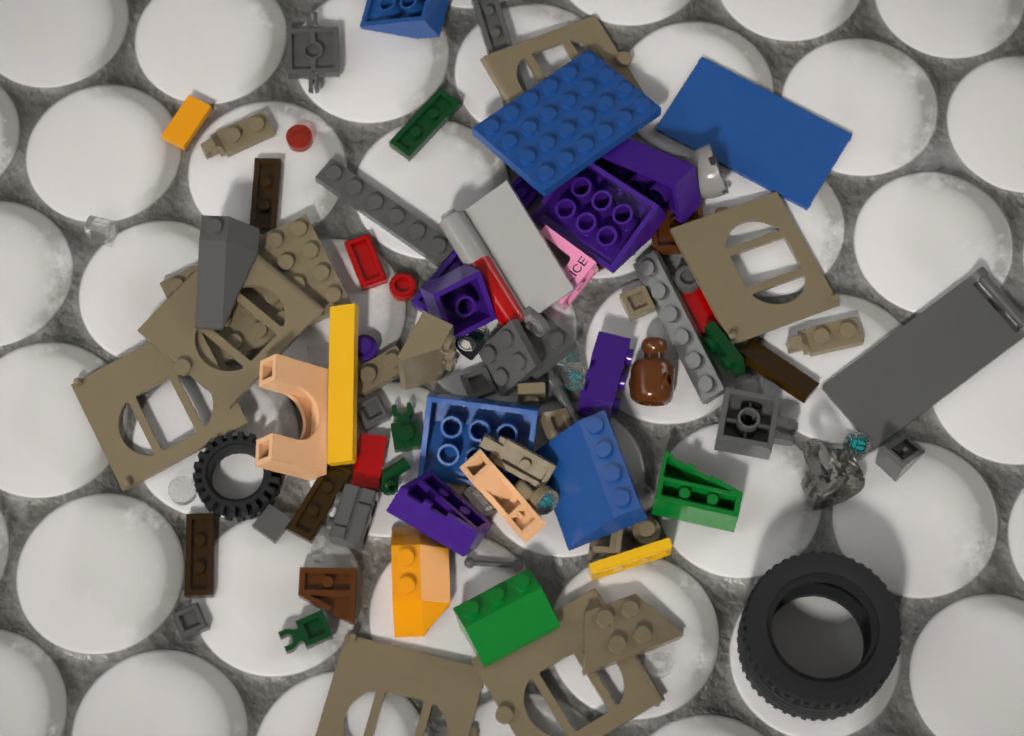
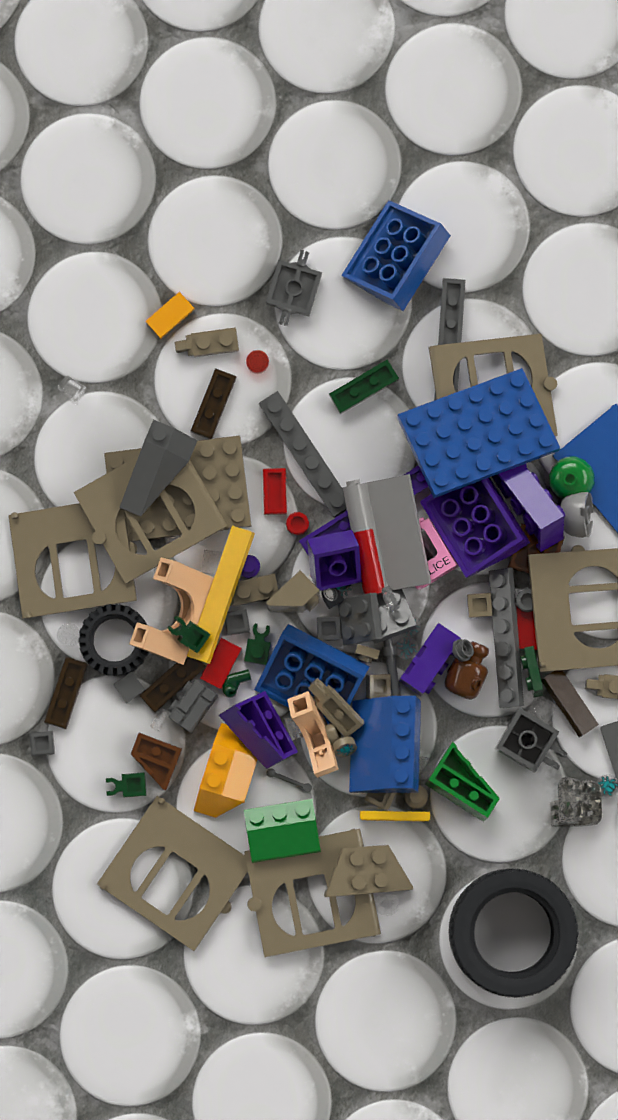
camera: 20 degrees right, 15 degrees up
none -> dark green plate [167,616,211,653]
none -> dark grey plate [452,639,474,662]
none -> green cylinder [549,456,595,499]

